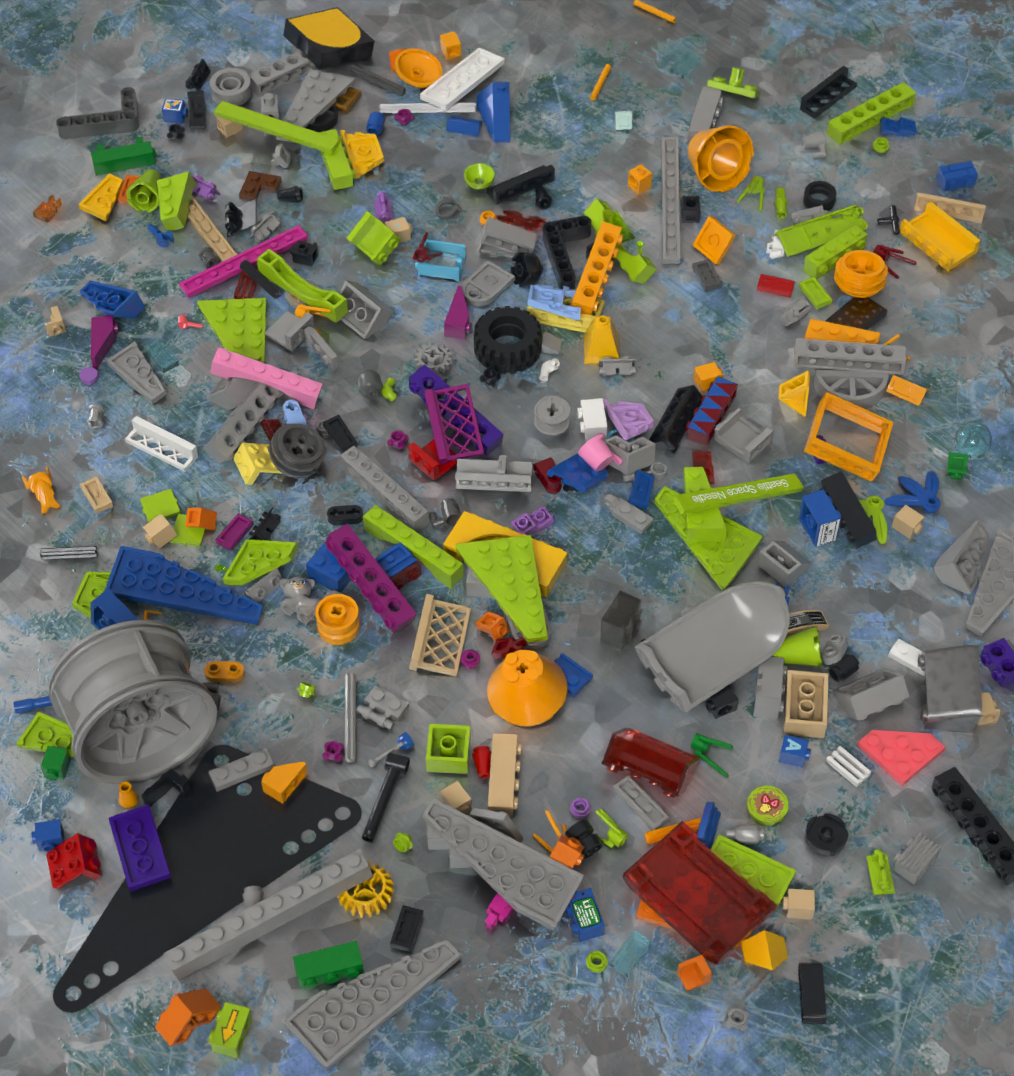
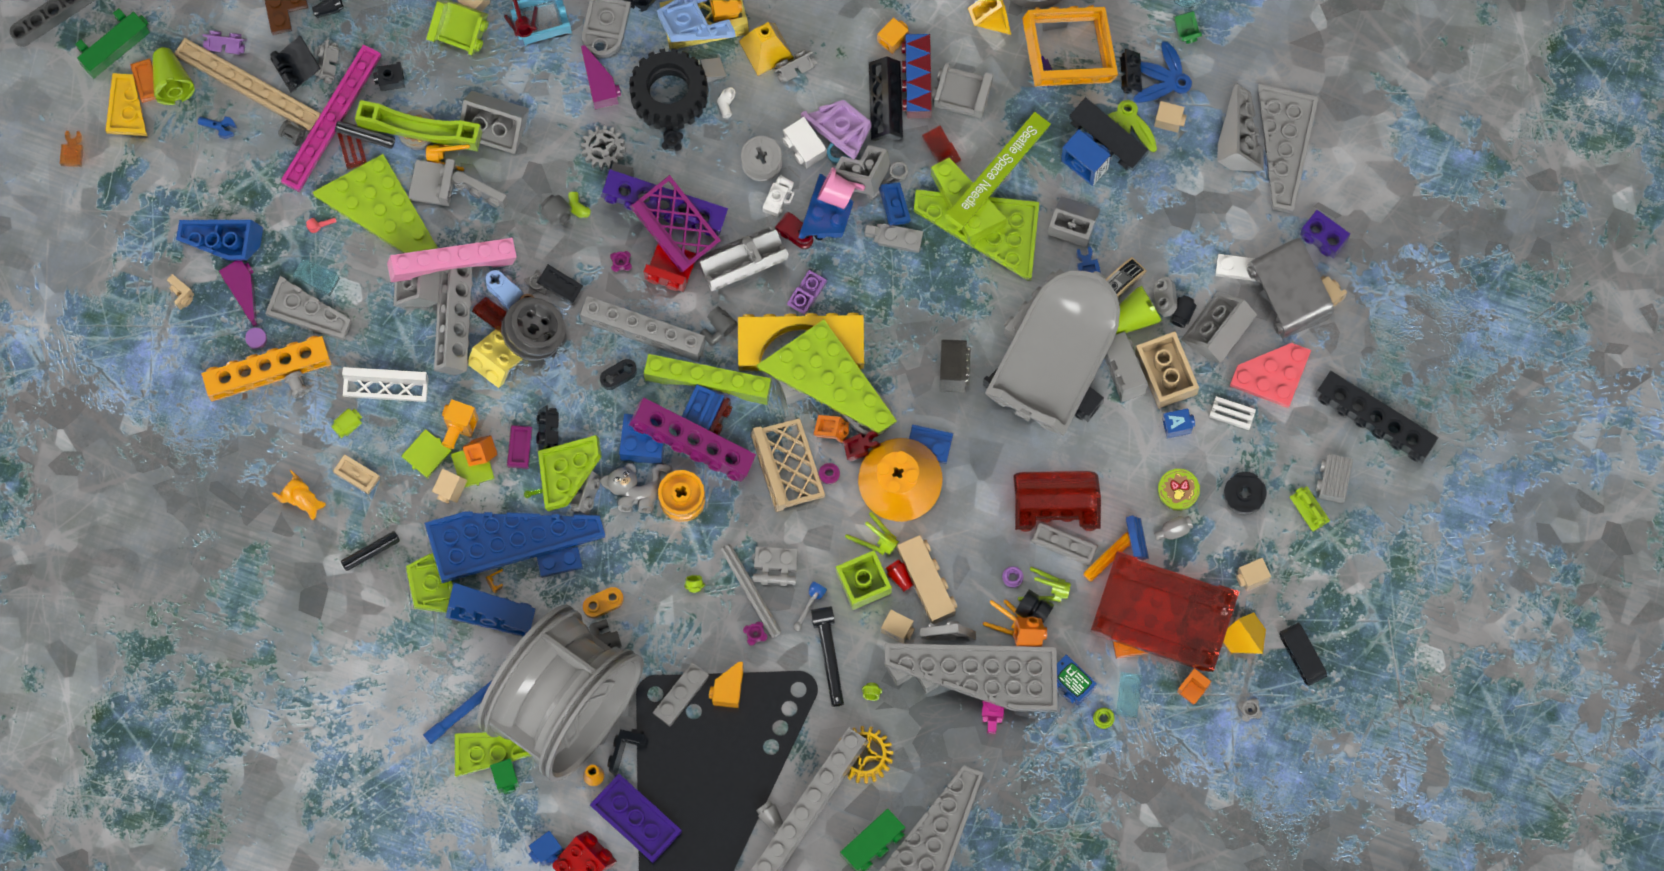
camera: 25 degrees left, 20 degrees up
lime wedge [157,172,196,231] -> none
black plate [390,905,424,952] -> none
green plant [691,733,733,778] -> none
lime wing [709,834,796,908] -> none
none -> light orange brick [201,336,332,402]
none -> lime brick [331,408,362,439]
none -> light orange brick [441,399,479,449]
none -> blue plate [537,547,583,578]
none -> white piece [763,175,795,217]
none -> lime plant [845,512,899,555]
none -> black hinge [1120,49,1142,94]

